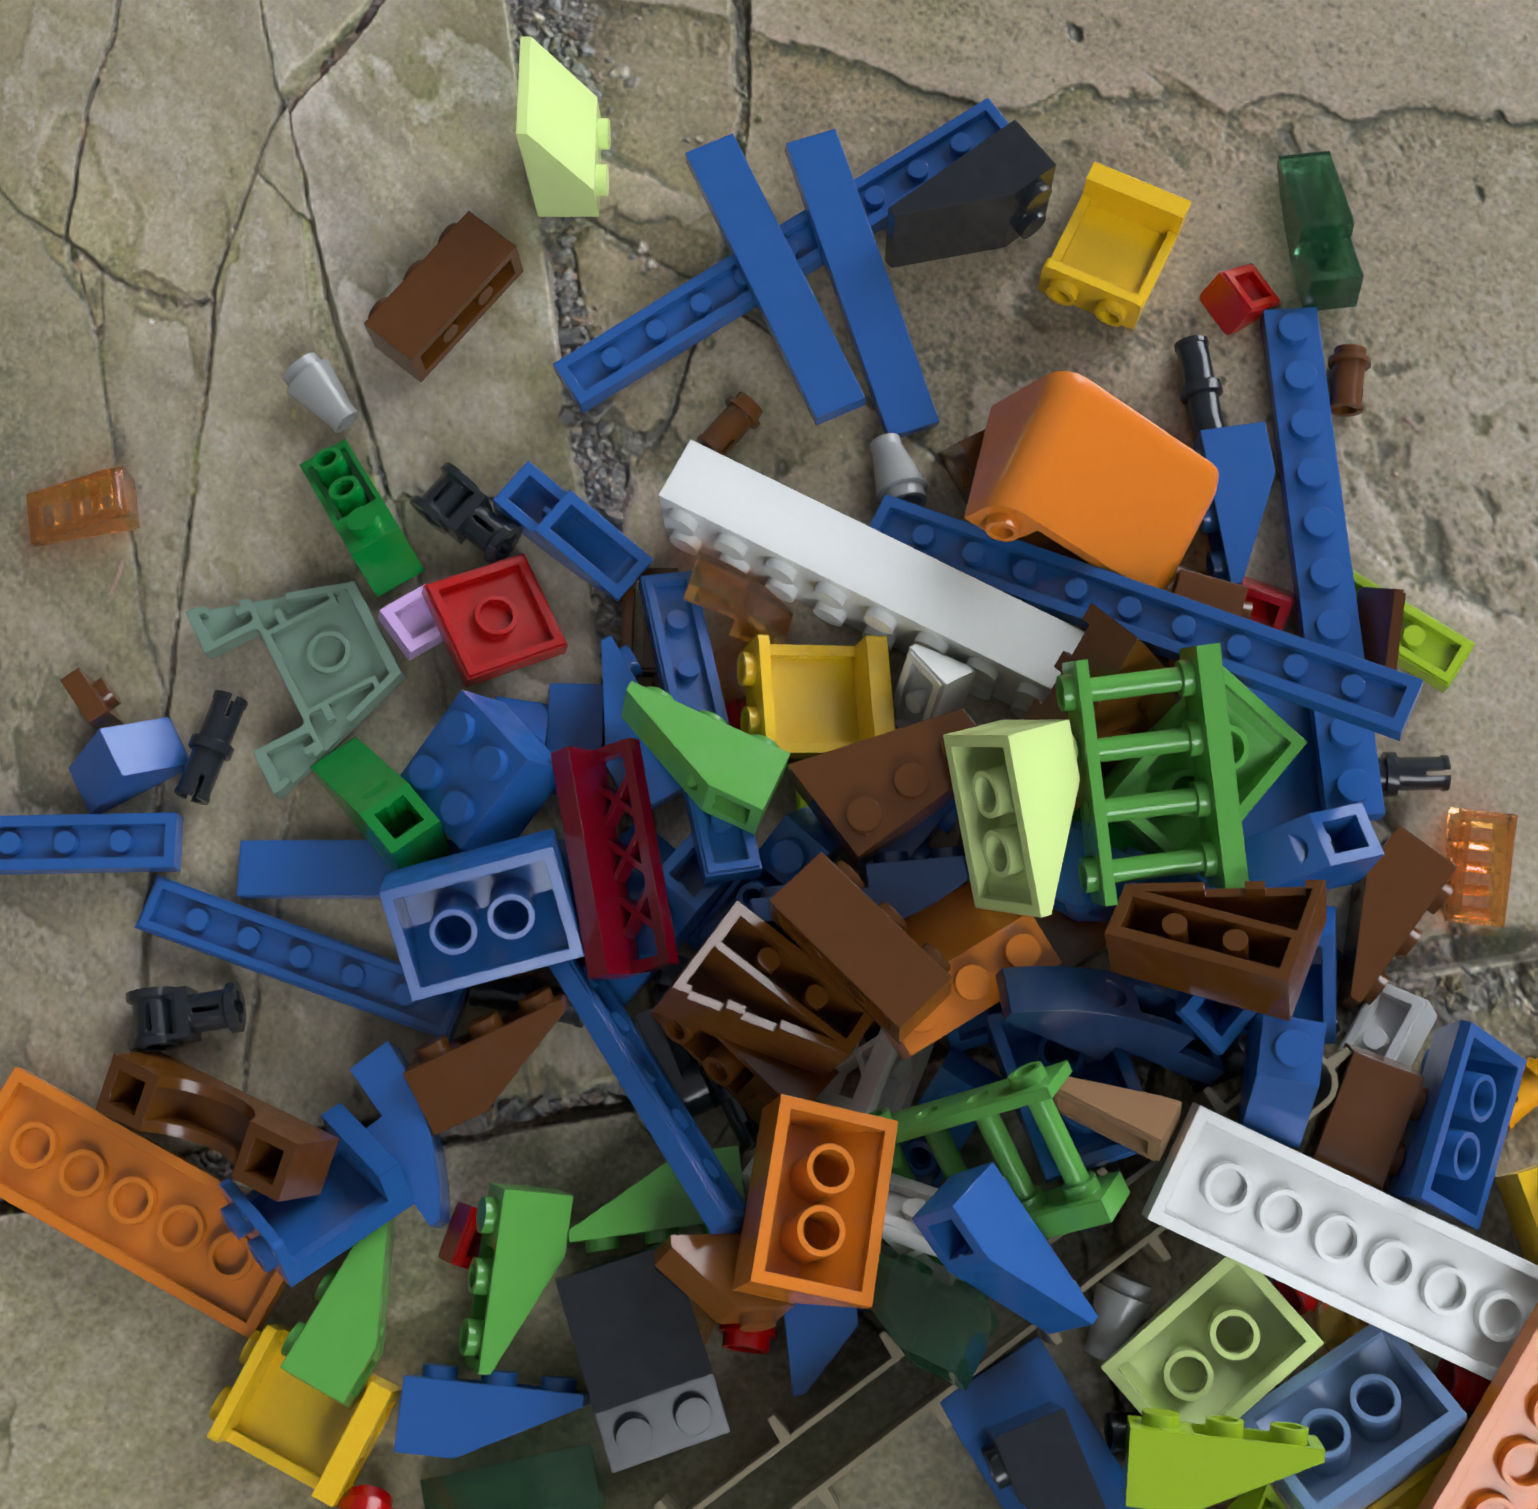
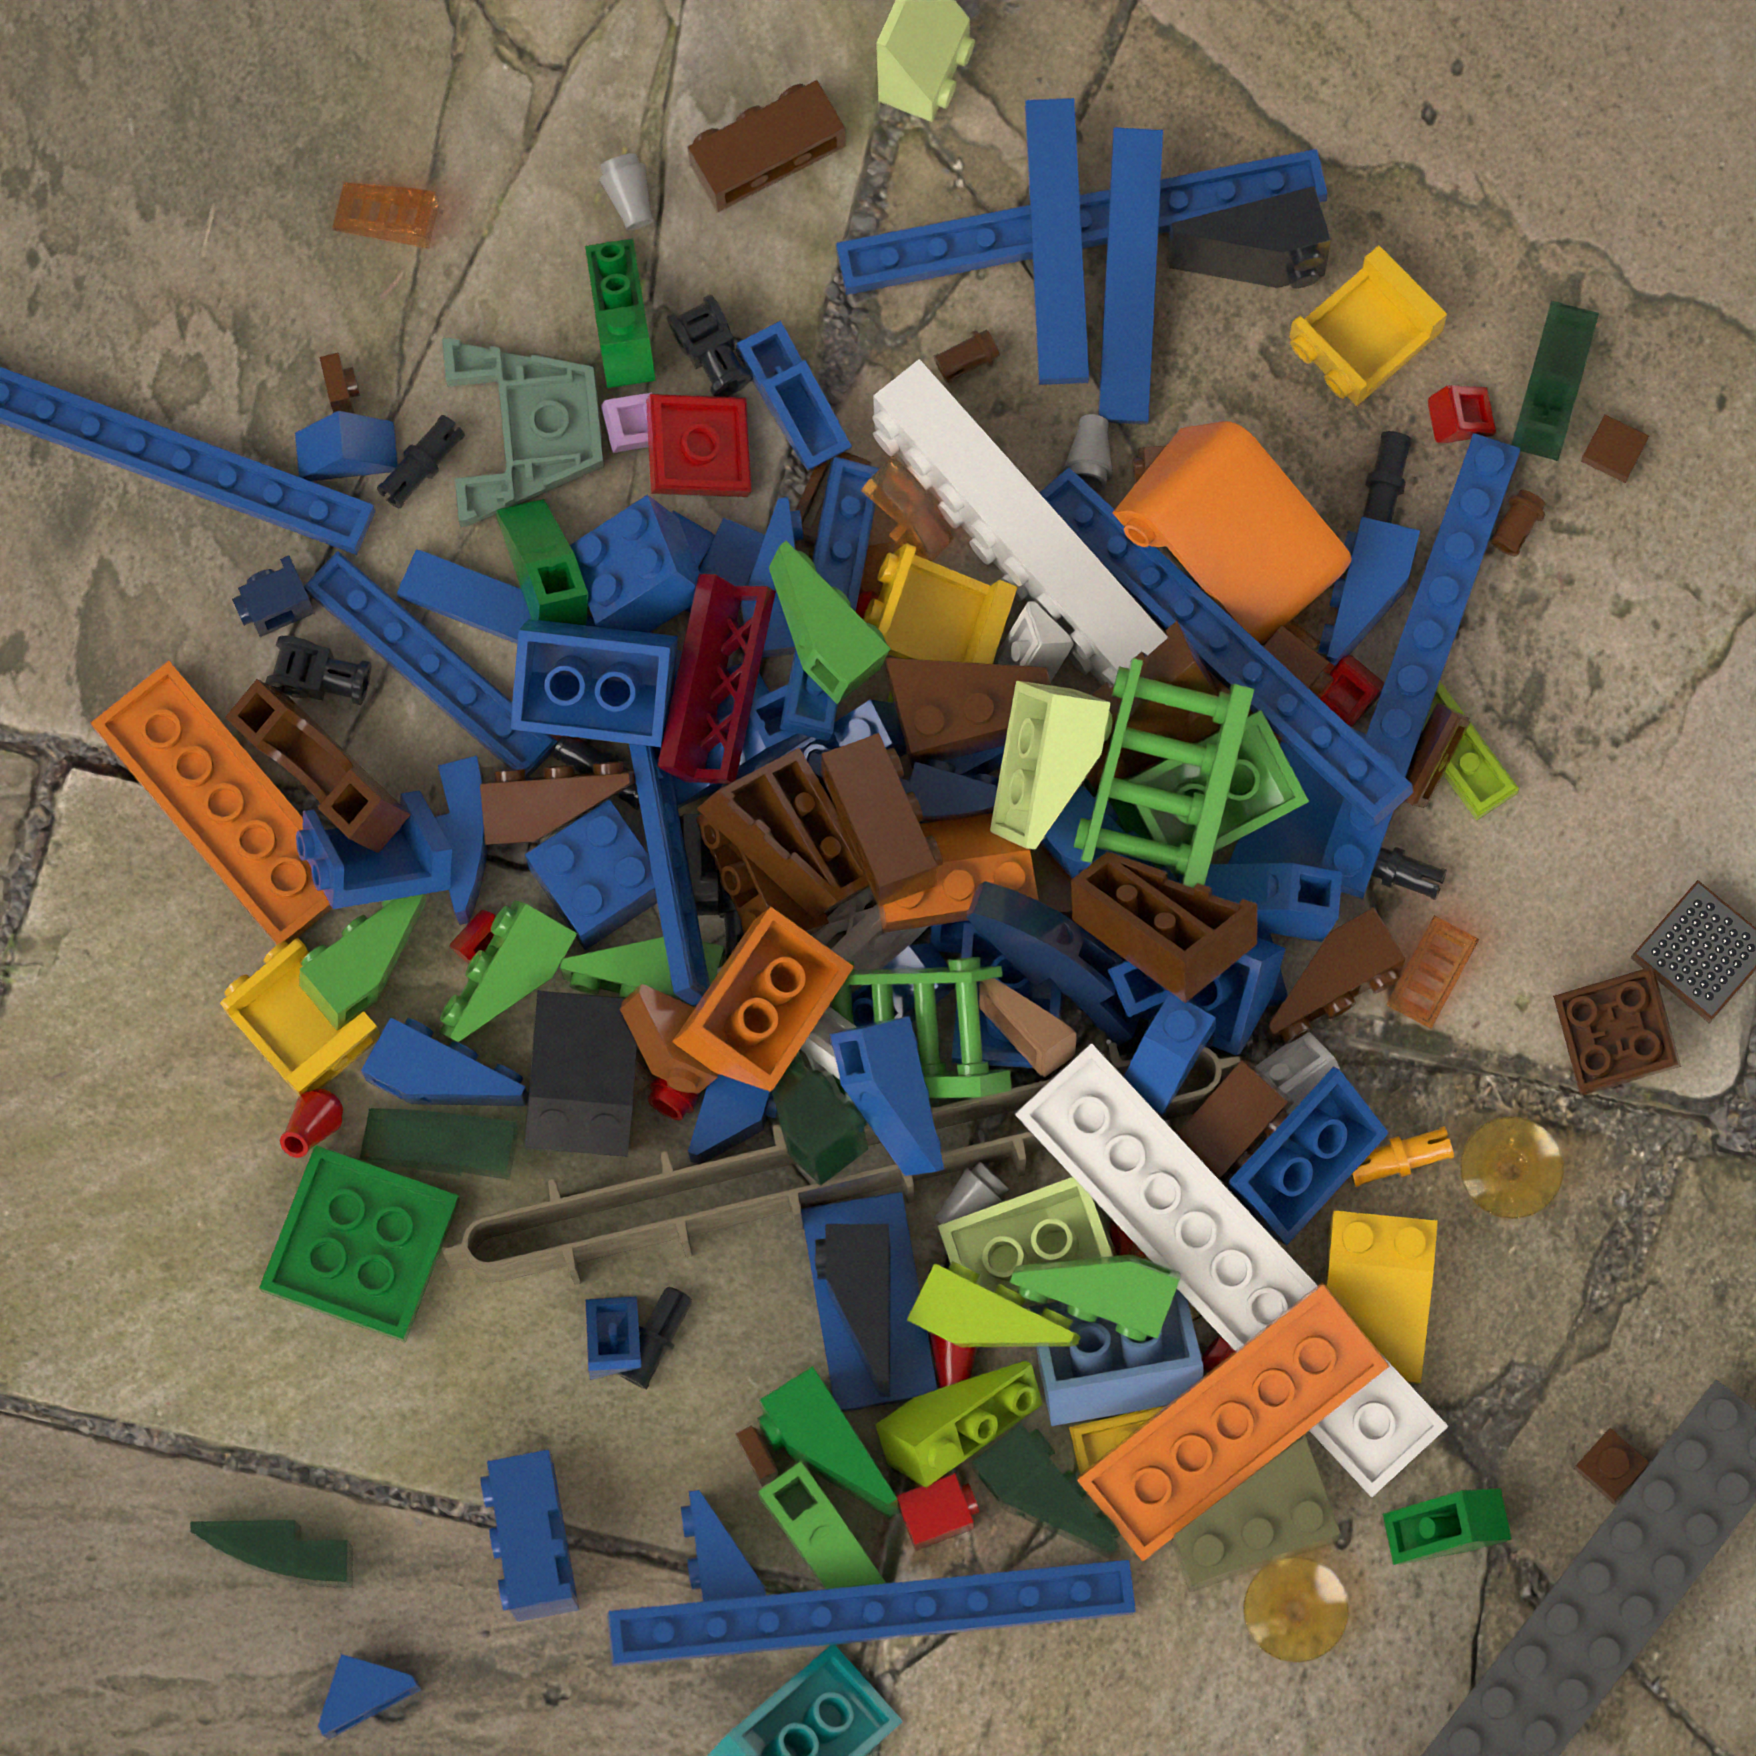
camera: 20 degrees right, 0 degrees up
none -> dark blue brick [232,555,315,637]
none -> blue brick [525,799,657,950]
none -> bright green slope [1010,1254,1181,1341]
none -> reddish brown tile [1581,414,1649,483]

